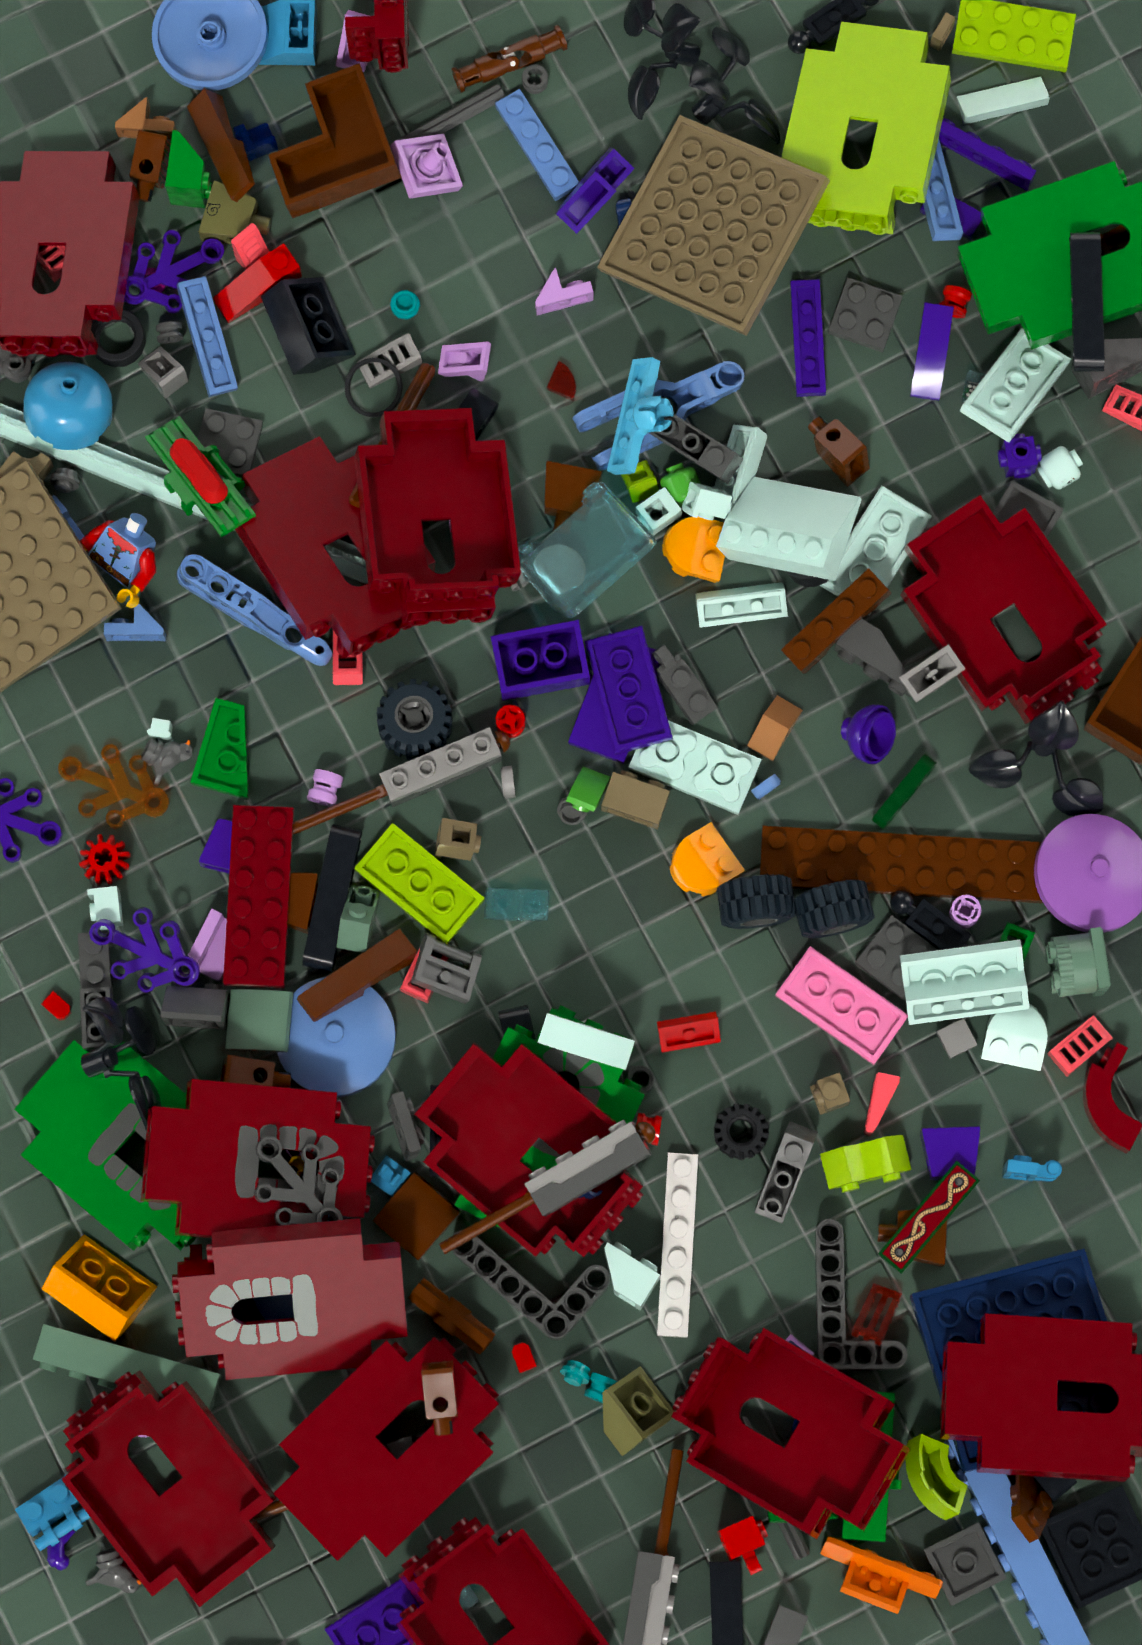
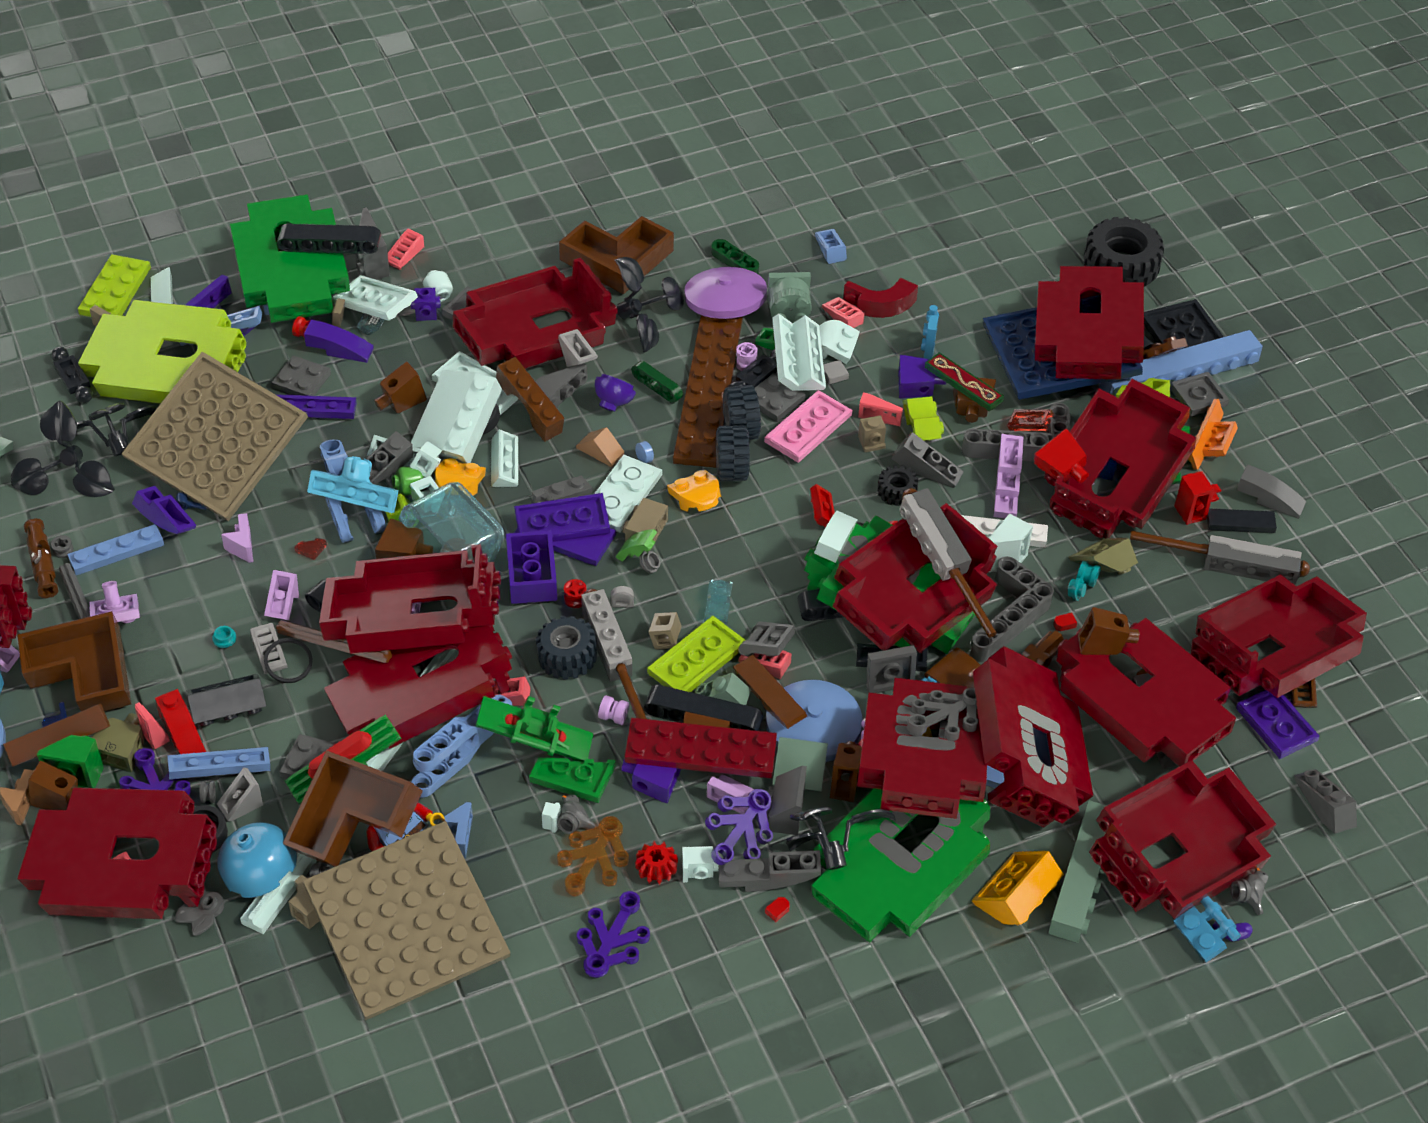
camera: 90 degrees left, 30 degrees down
none -> reddish brown piece [283,750,423,867]
none -> dark tan tile [332,298,345,328]
none -> green piece [475,696,593,762]
none -> lavender slope [993,434,1023,518]
none -> red torso [1034,429,1089,483]

